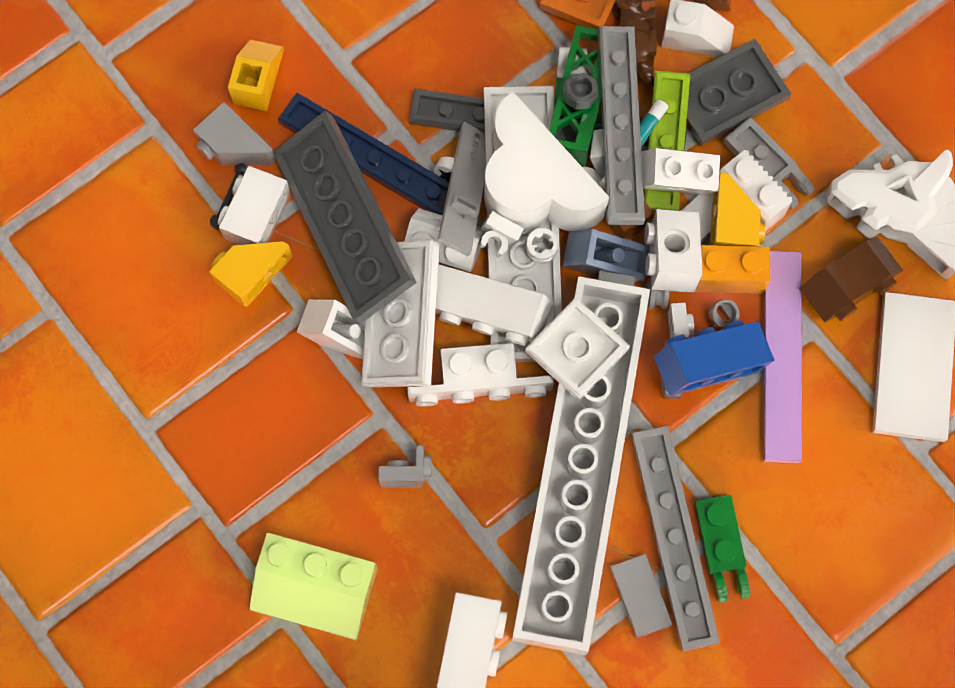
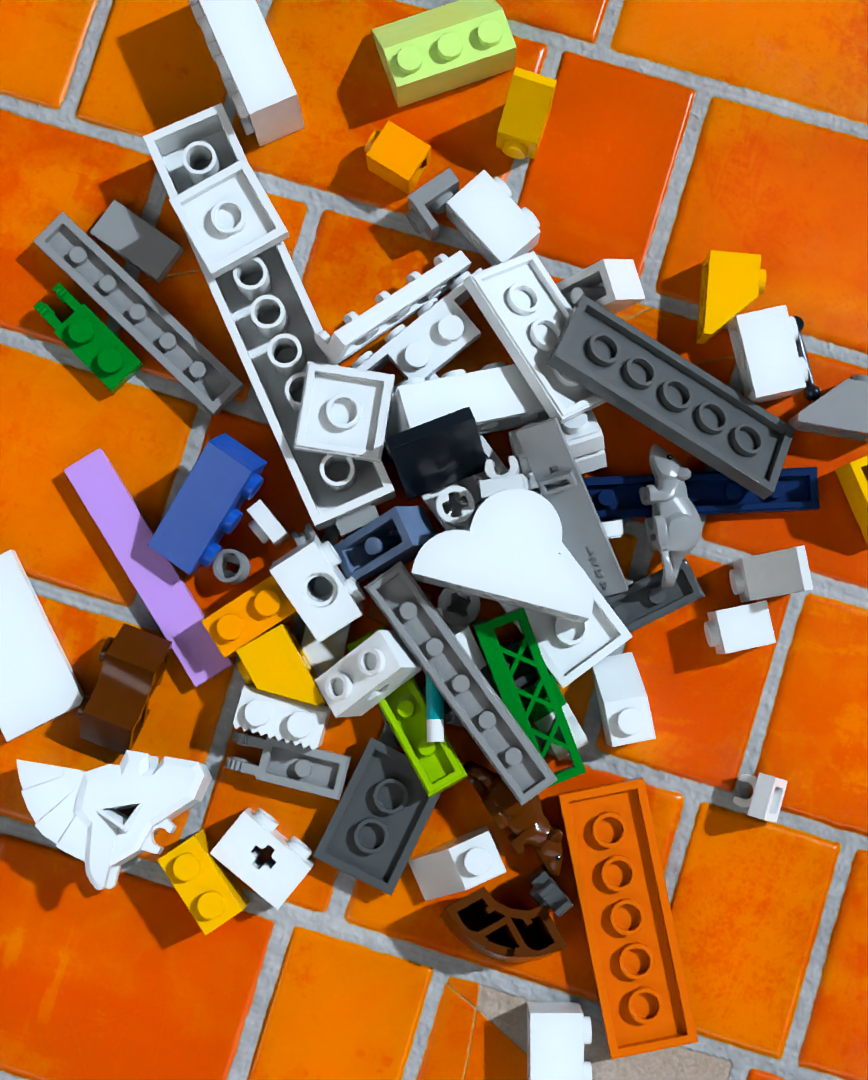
camera: 145 degrees right, 10 degrees up
dark grey tile [563,73,598,110] -> none
none -> yellow brick [157,829,250,936]
none -> white plate [169,158,290,279]
none -> white brick [210,807,315,910]
none -> white hinge [314,250,471,365]
none -> light orange brick [364,120,431,195]
none -> black tile [385,407,486,500]
none -> white brick [446,170,541,266]
none -> yellow slope [496,67,557,160]
none -> white slope [591,652,656,747]
none -> light grey animal [639,444,702,588]
none -> white brick [704,600,776,654]
none -> white slope [729,545,813,603]

